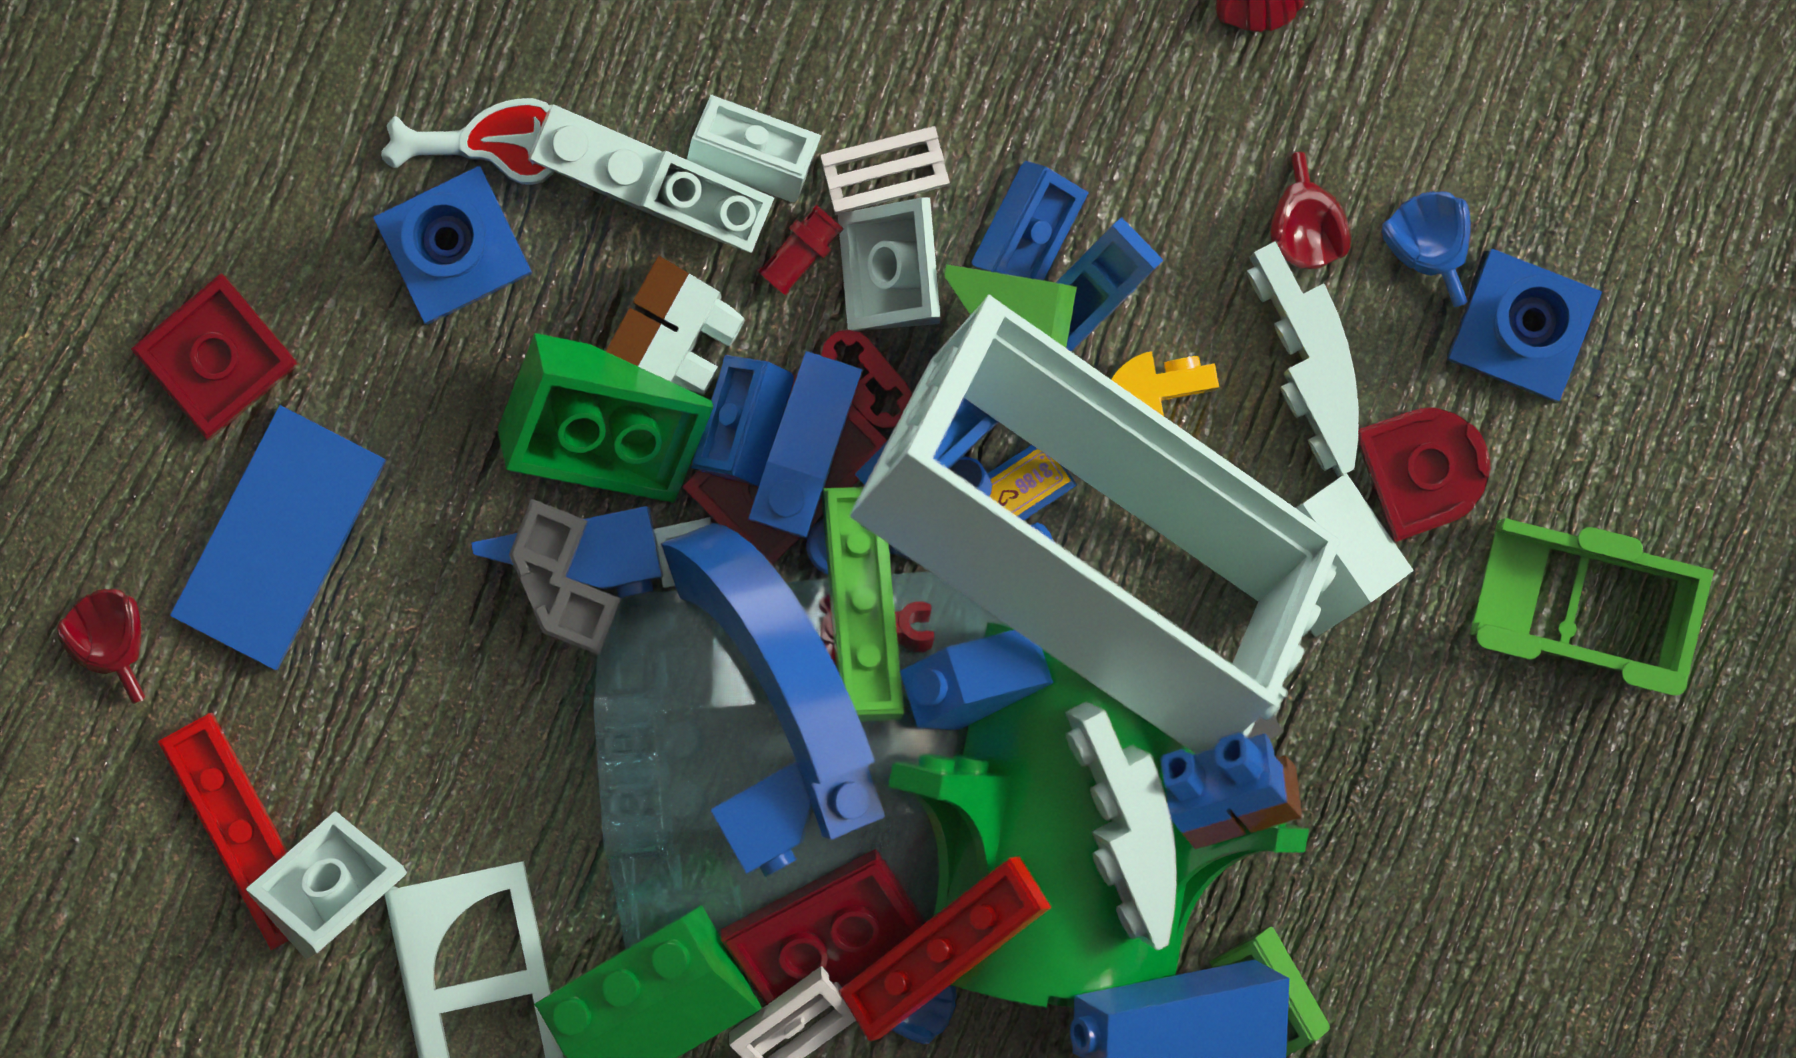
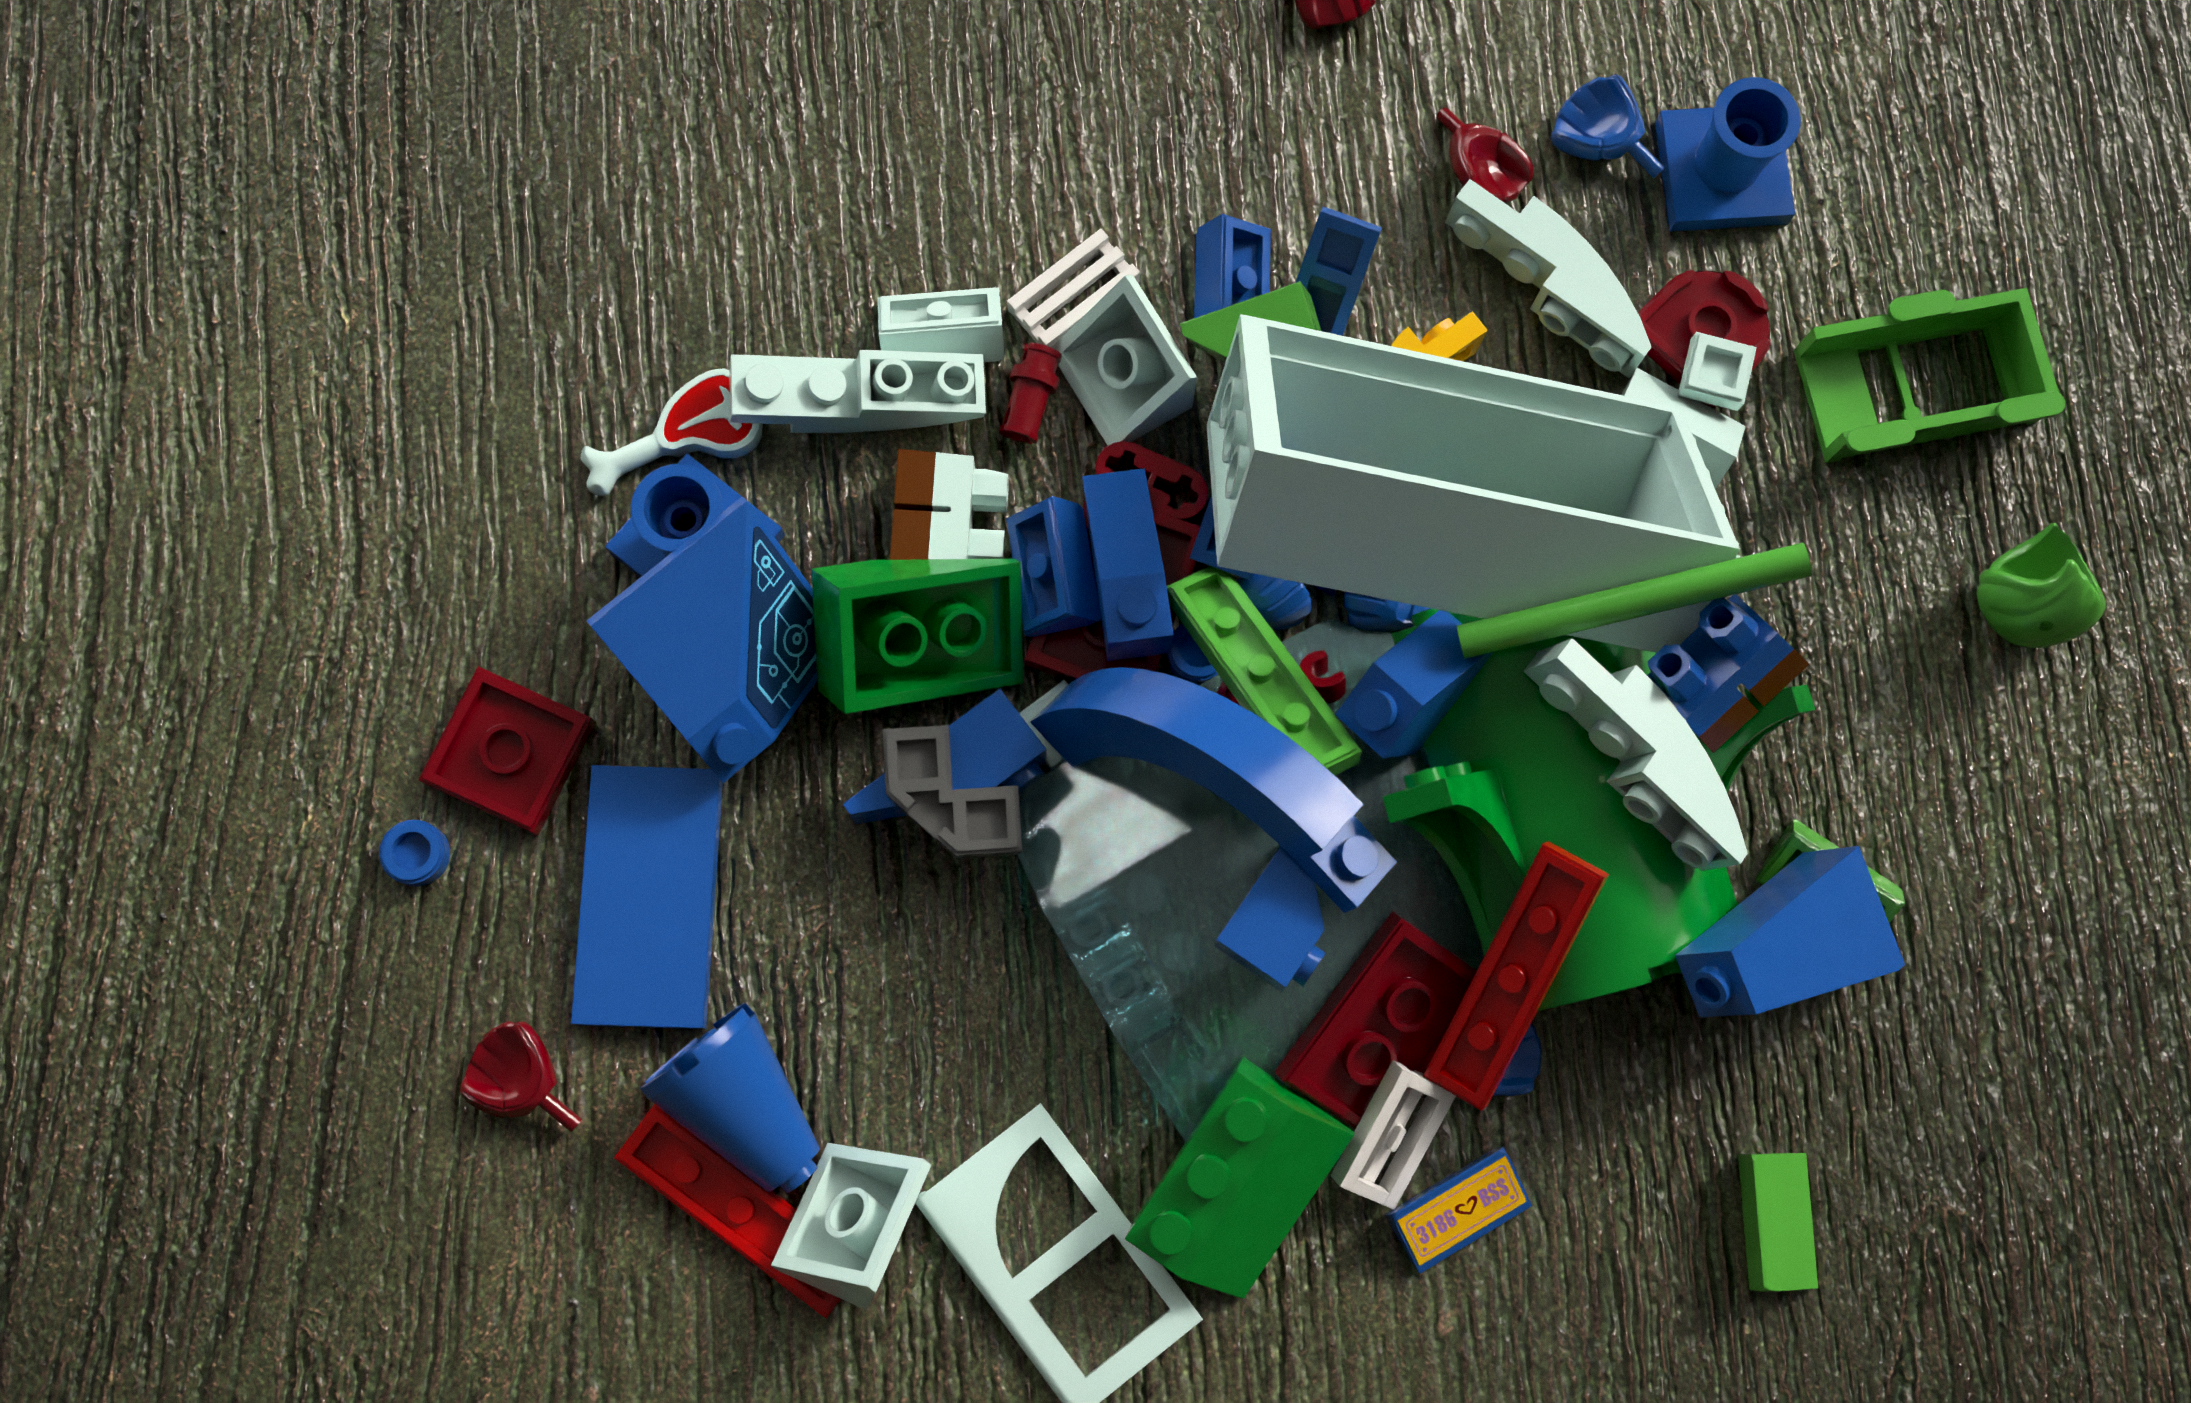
camera: 25 degrees left, 10 degrees down
none -> blue tile [379,820,450,887]
none -> blue slope [587,496,817,783]
none -> blue cone [640,1002,820,1193]
none -> bright green piece [1456,542,1812,659]
none -> light aqua tile [1678,332,1757,411]
none -> bright green piece [1976,523,2106,648]

